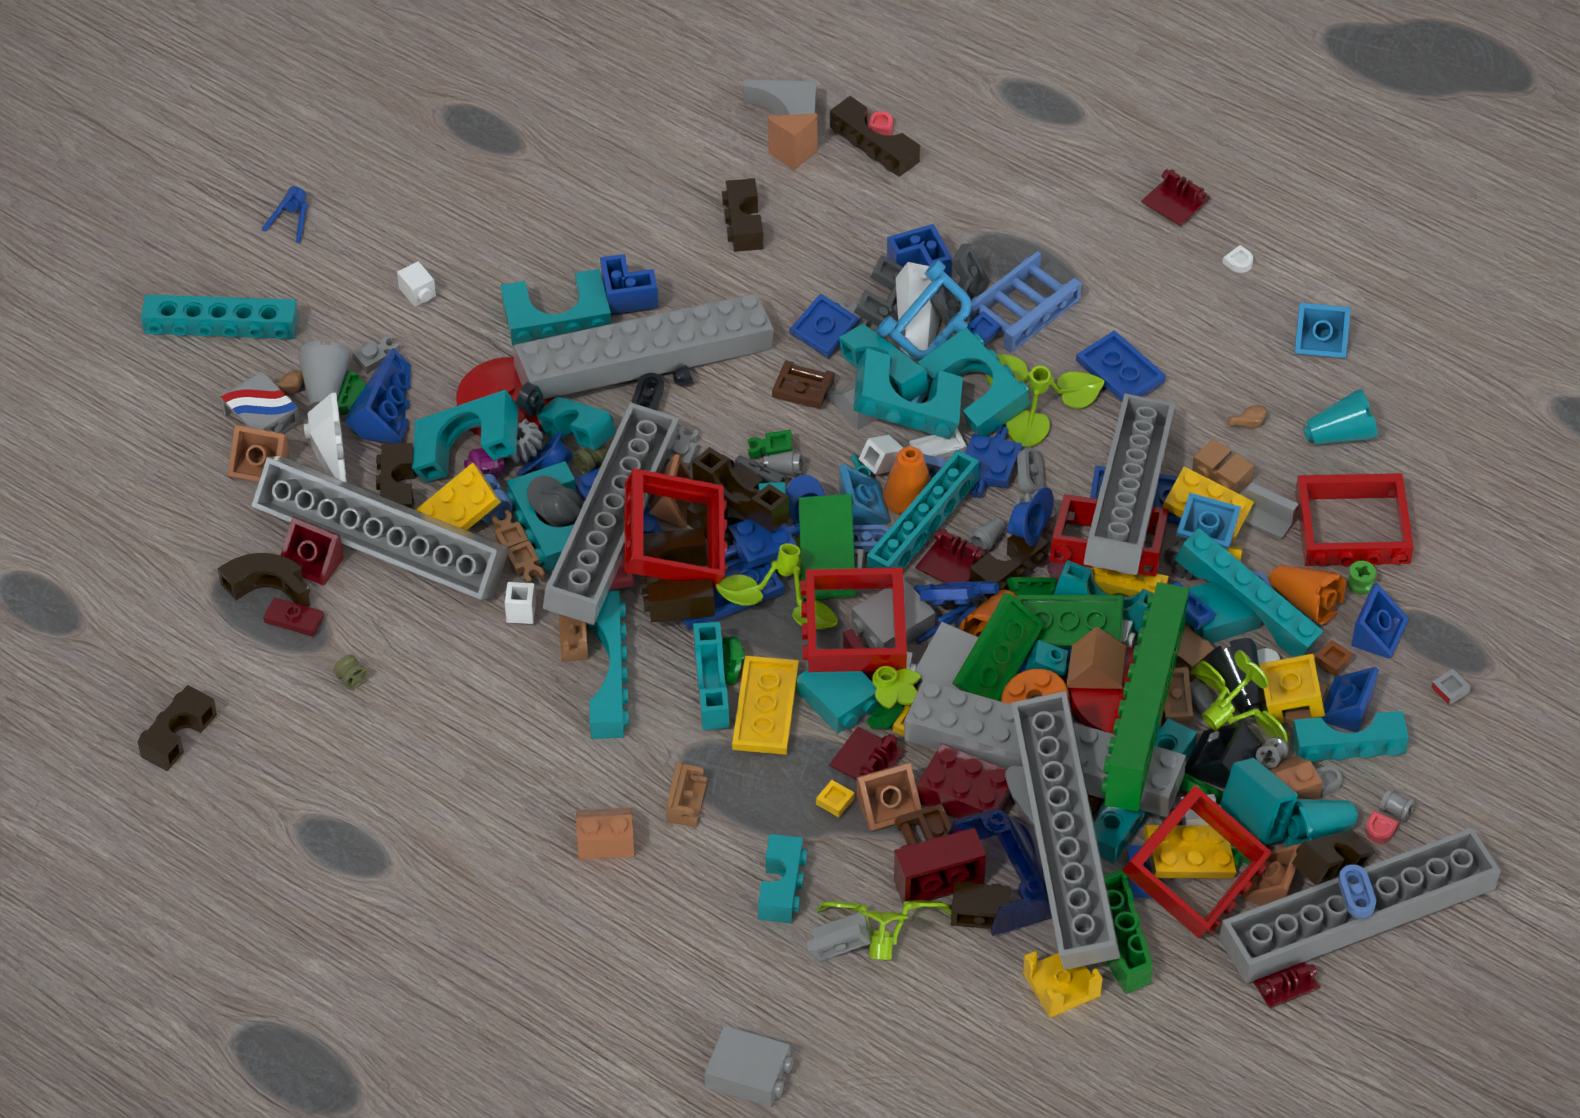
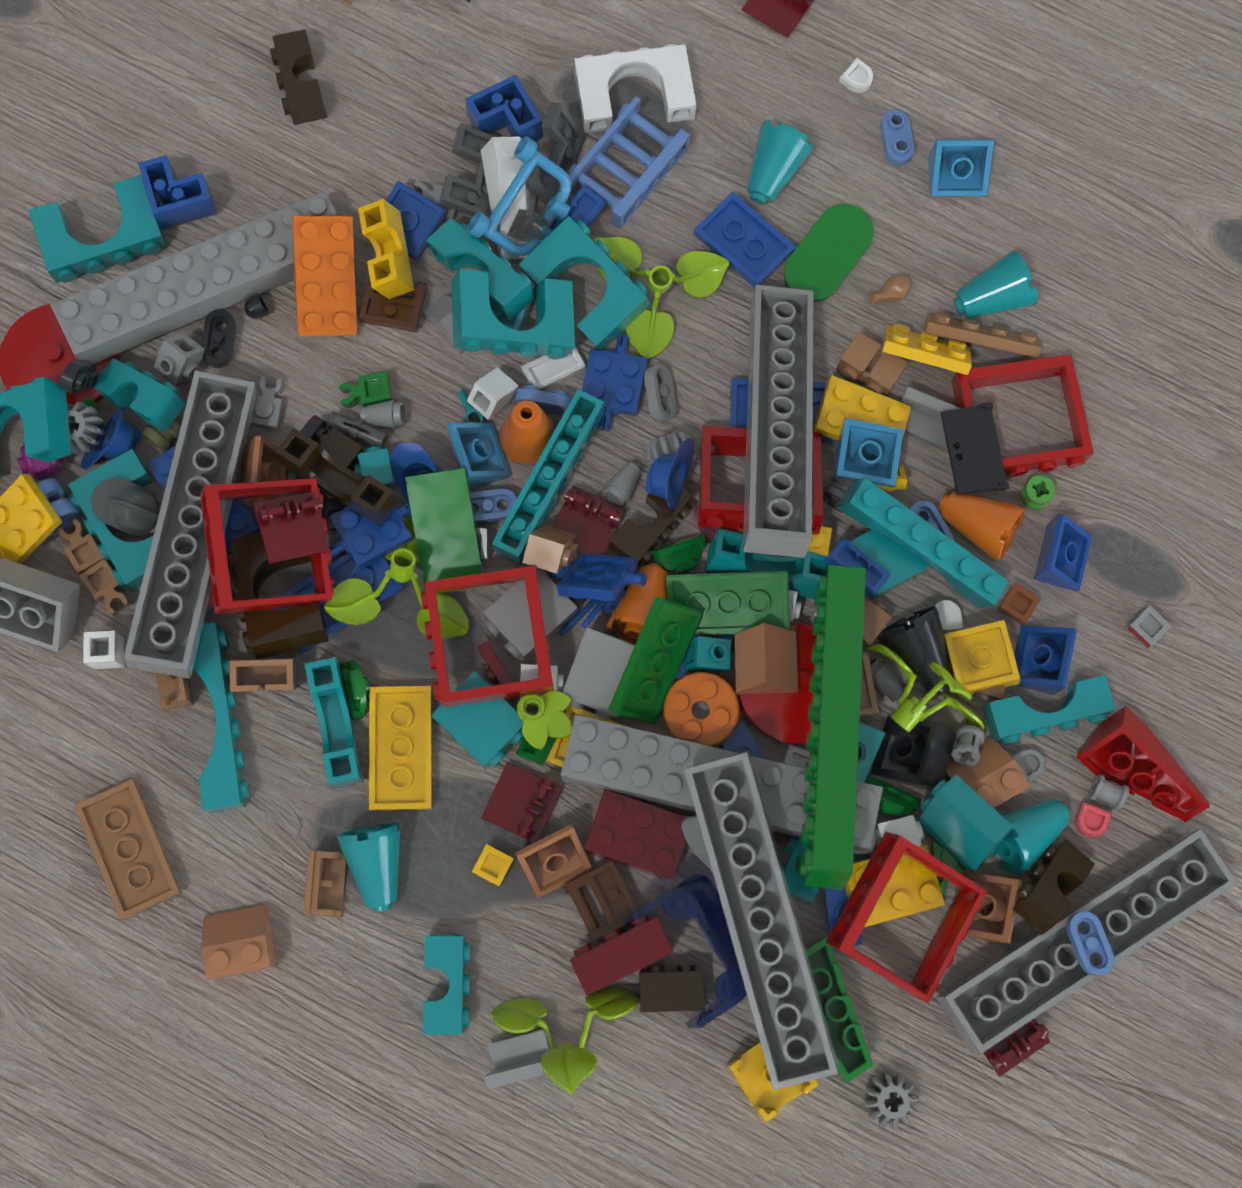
camera: 15 degrees left, 25 degrees up
none -> medium nougat plate [74,779,182,921]
none -> light grey brick [154,332,205,385]
none -> medium nougat piece [229,658,297,692]
none -> dark red hinge [253,492,329,564]
none -> orange plate [292,216,357,336]
none -> teal cone [337,822,400,912]
none -> yellow arch [358,199,414,299]
none -> clear smoke plate [507,209,552,243]
none -> medium nougat piece [522,524,579,574]
none -> white arch [574,44,696,134]
none -> teal cone [747,120,814,205]
none -> green tile [784,204,873,302]
none -> light grey gear [863,1073,919,1130]
none -> medium blue plate [880,110,915,166]
none -> yellow plate [882,323,972,375]
none -> medium nougat plate [924,312,1042,358]
none -> black door [940,402,1009,495]
none -> red wedge [1076,706,1210,822]

